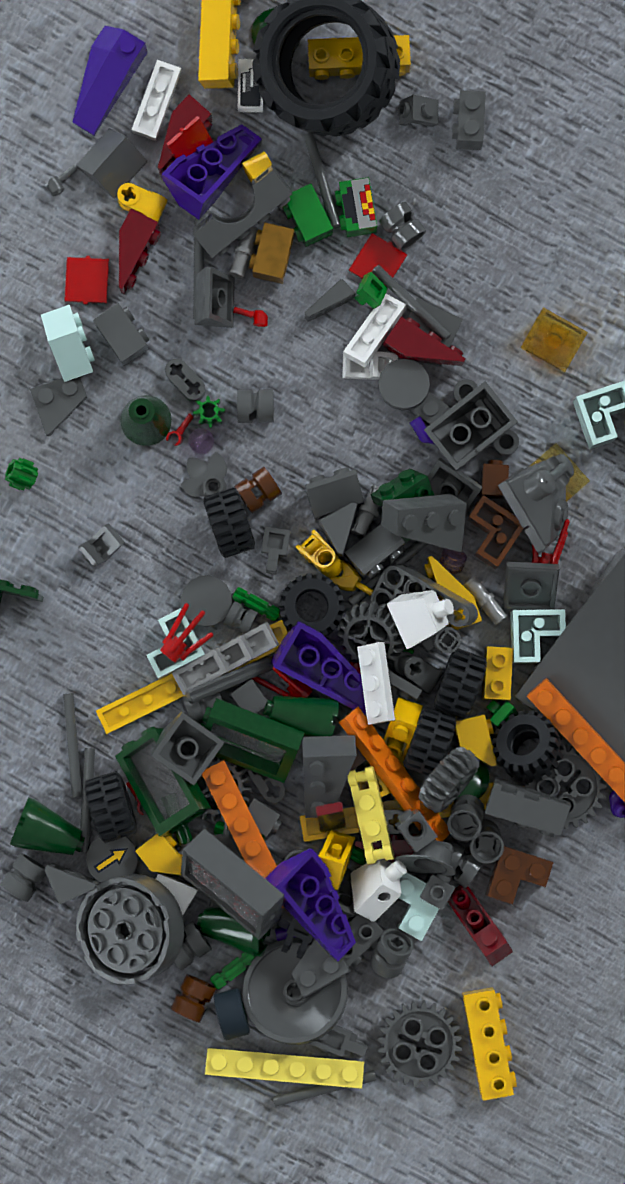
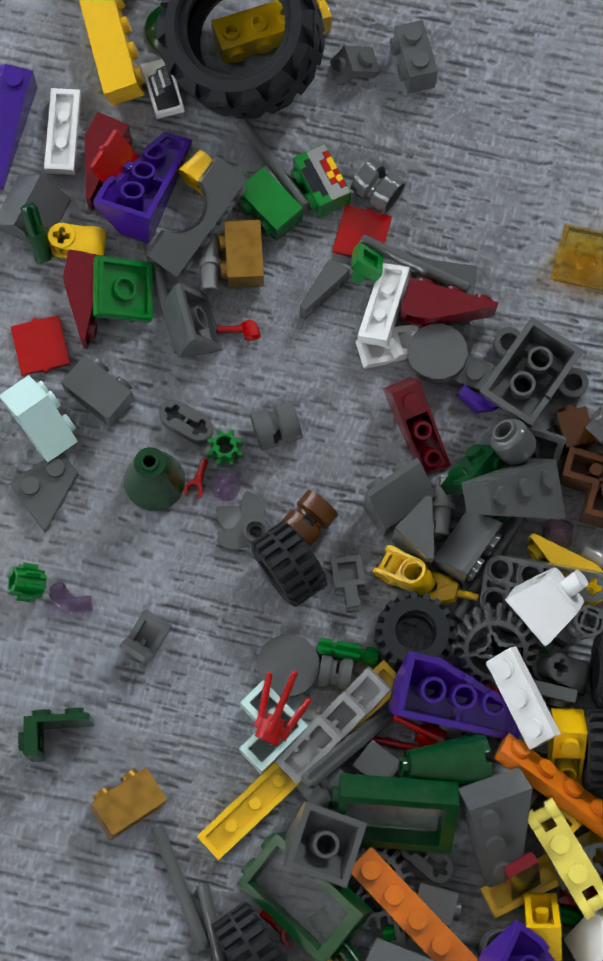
camera: 20 degrees left, 10 degrees down
none -> dark green axle [20,202,54,263]
none -> clear purple arm [49,582,93,613]
none -> pearl gold brick [89,767,168,841]
none -> green tile [93,255,153,323]
none -> dark red slope [383,377,451,475]
none -> dark grey head [490,419,537,465]

